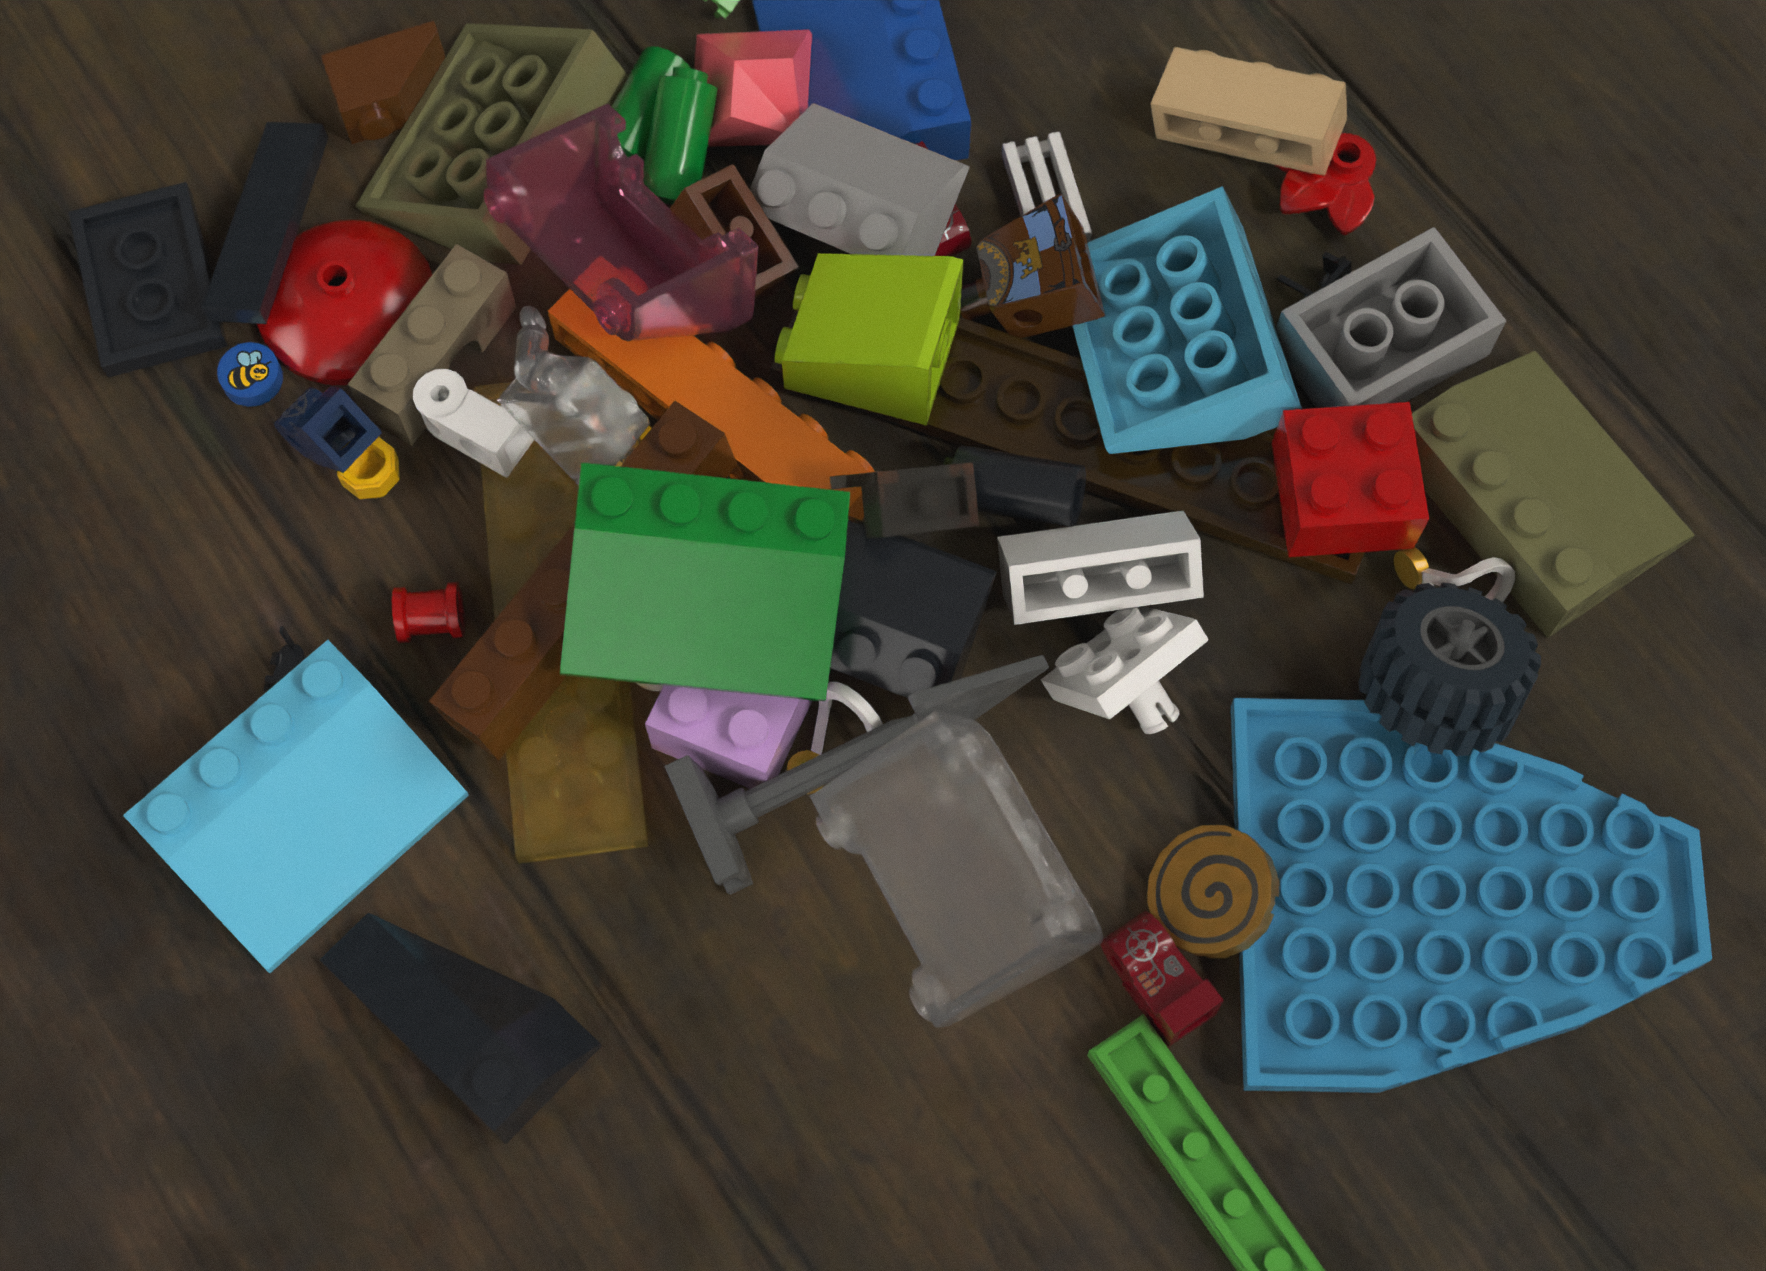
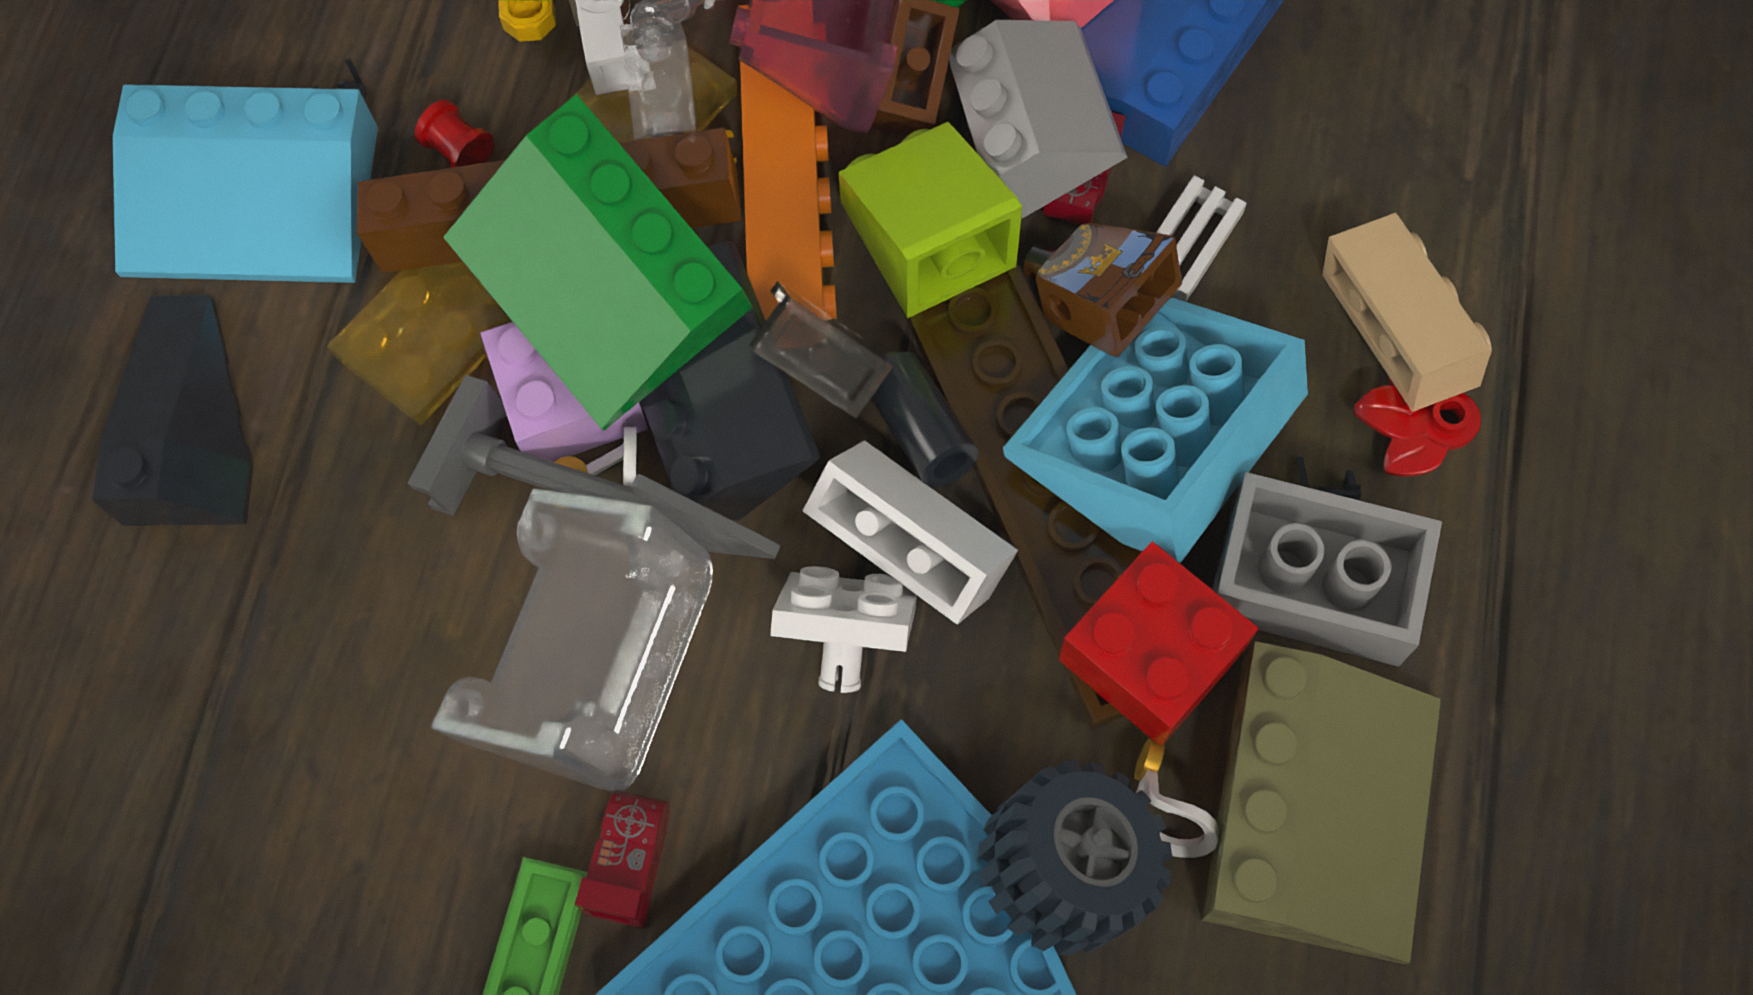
camera: 50 degrees right, 0 degrees up
pearl gold tile [1147,825,1280,958] -> none

